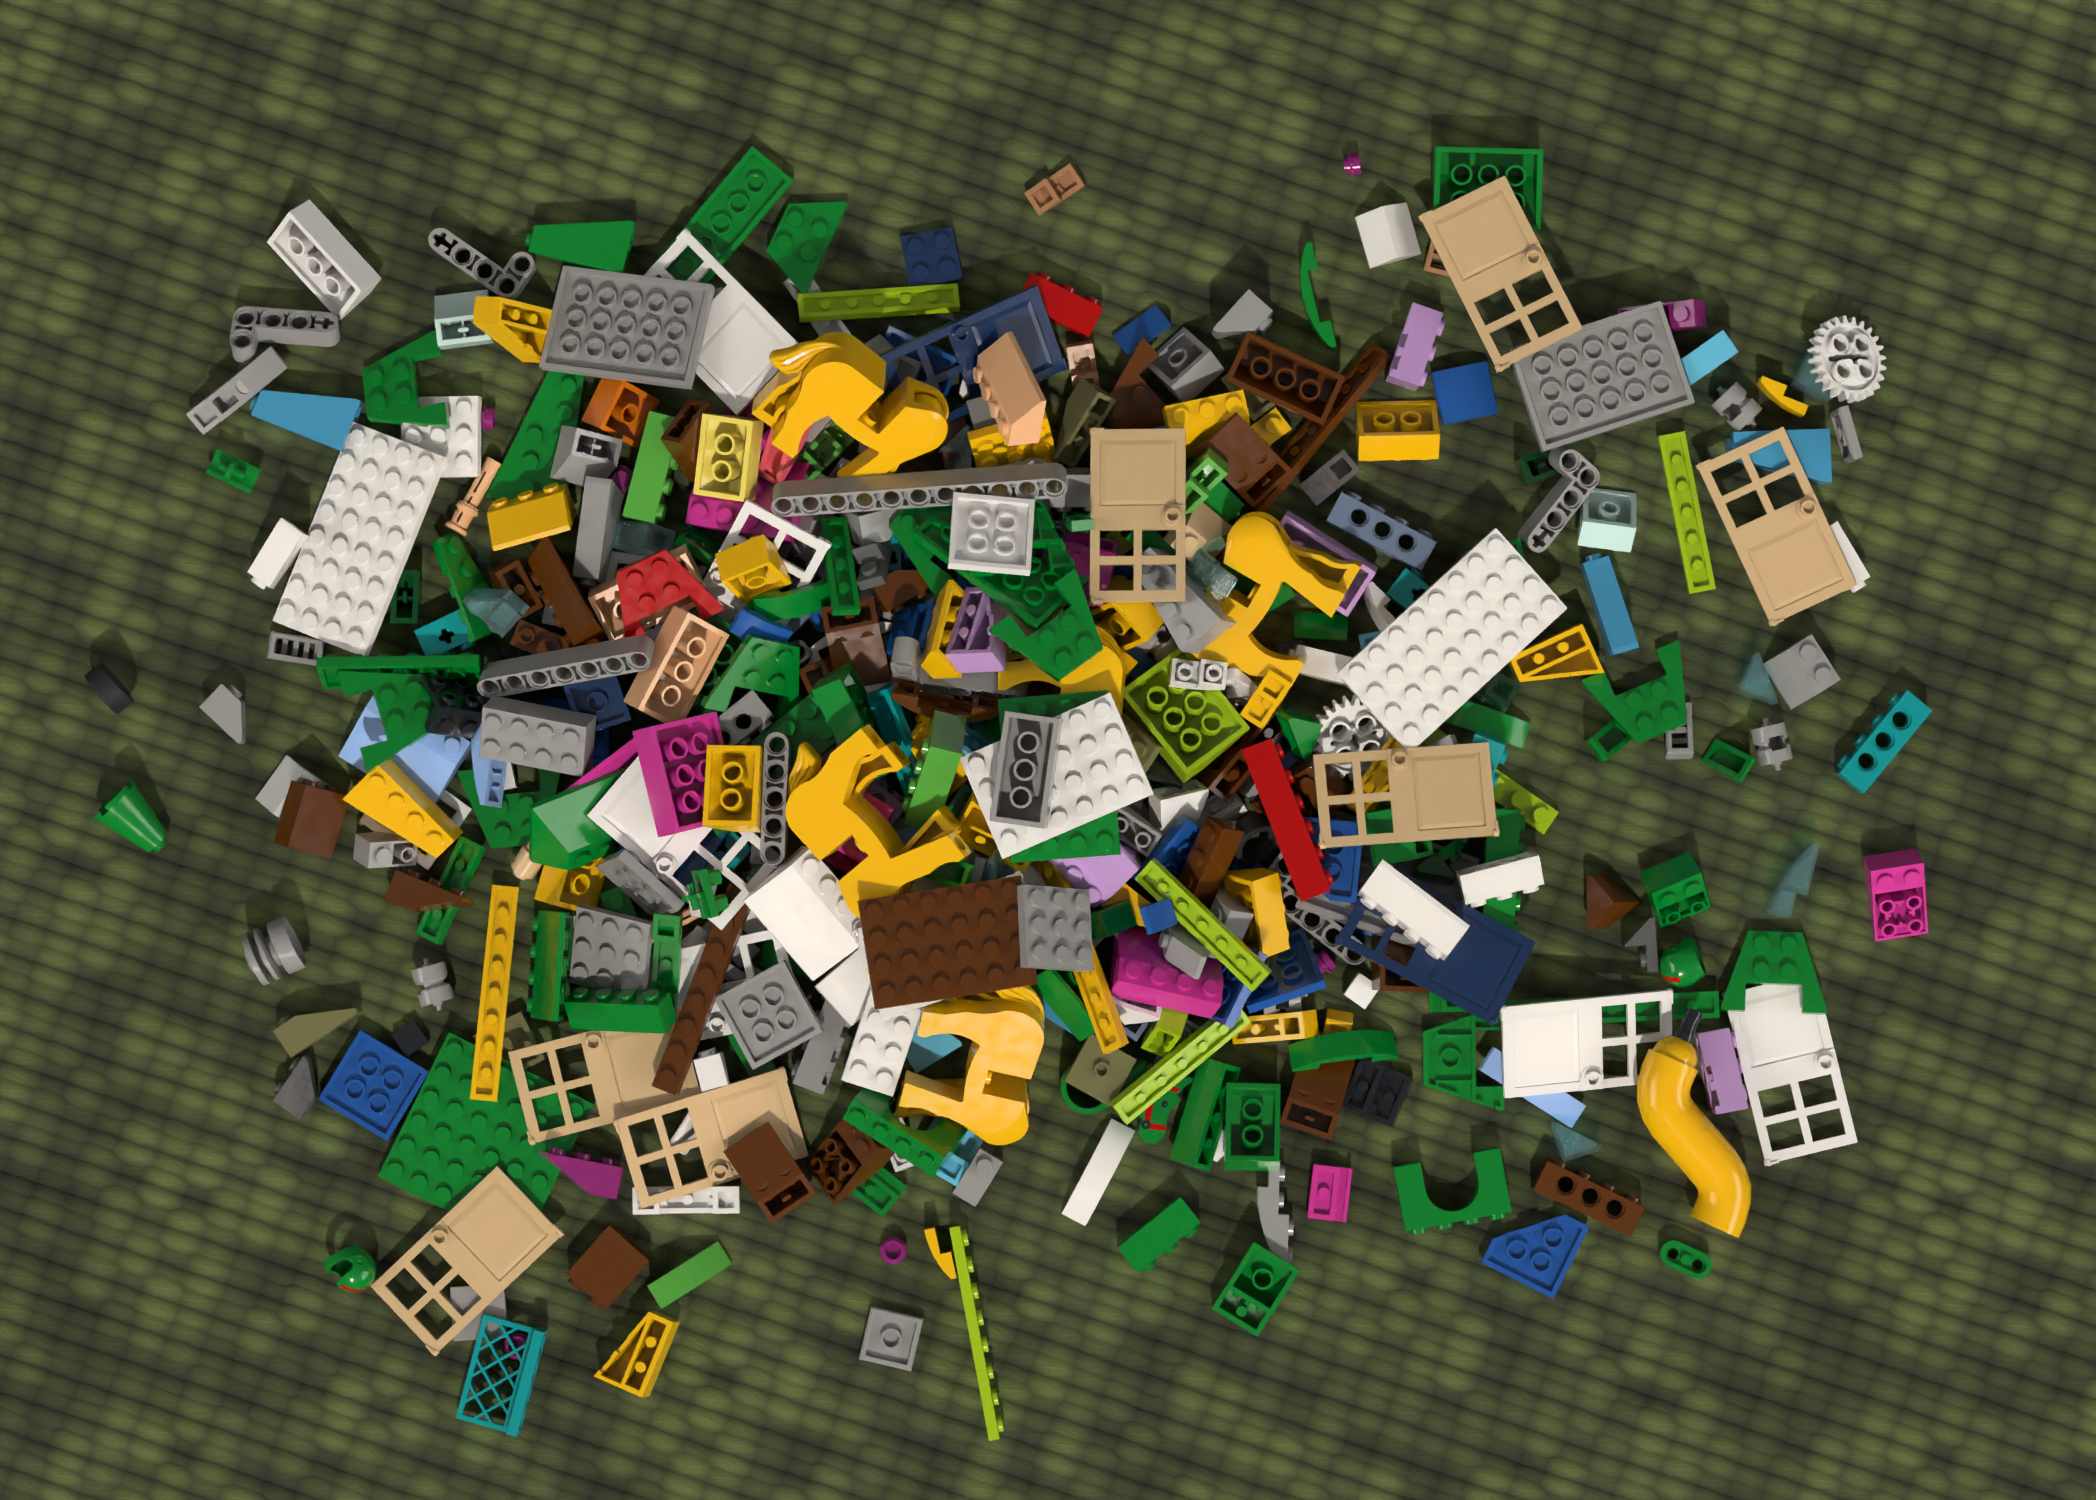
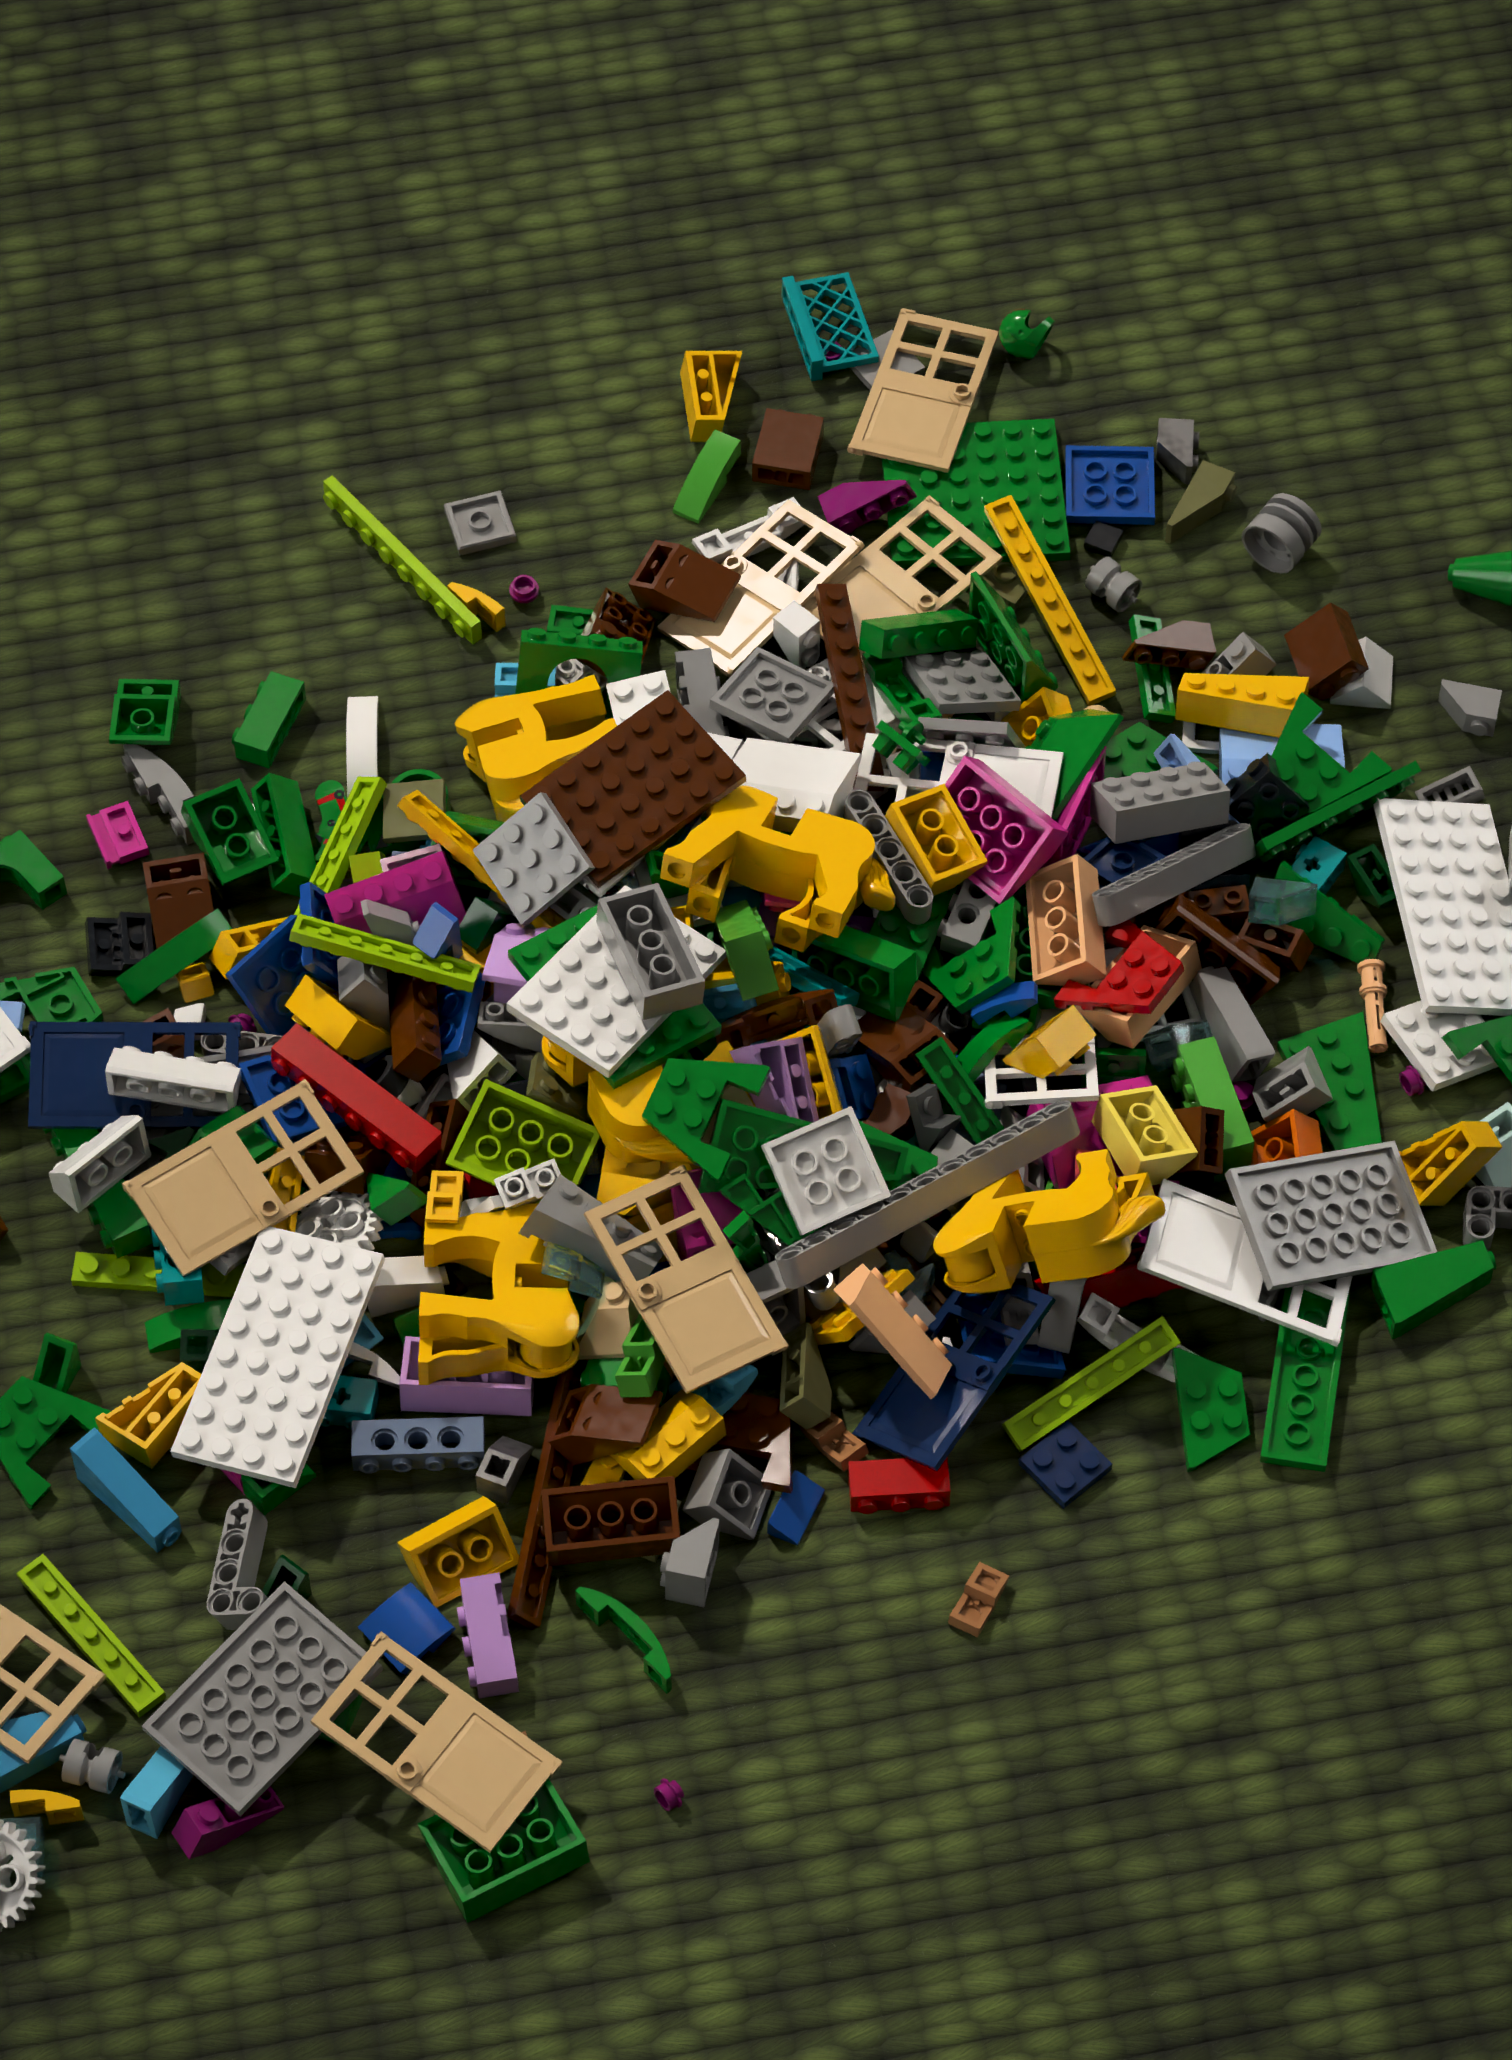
camera: 160 degrees right, 30 degrees down
yellow slope [487,483,577,551] -> none
light grey slope [953,1147,1003,1207] -> none
white slope [1355,202,1421,269] -> none
light aqua slope [1577,488,1637,552] -> none

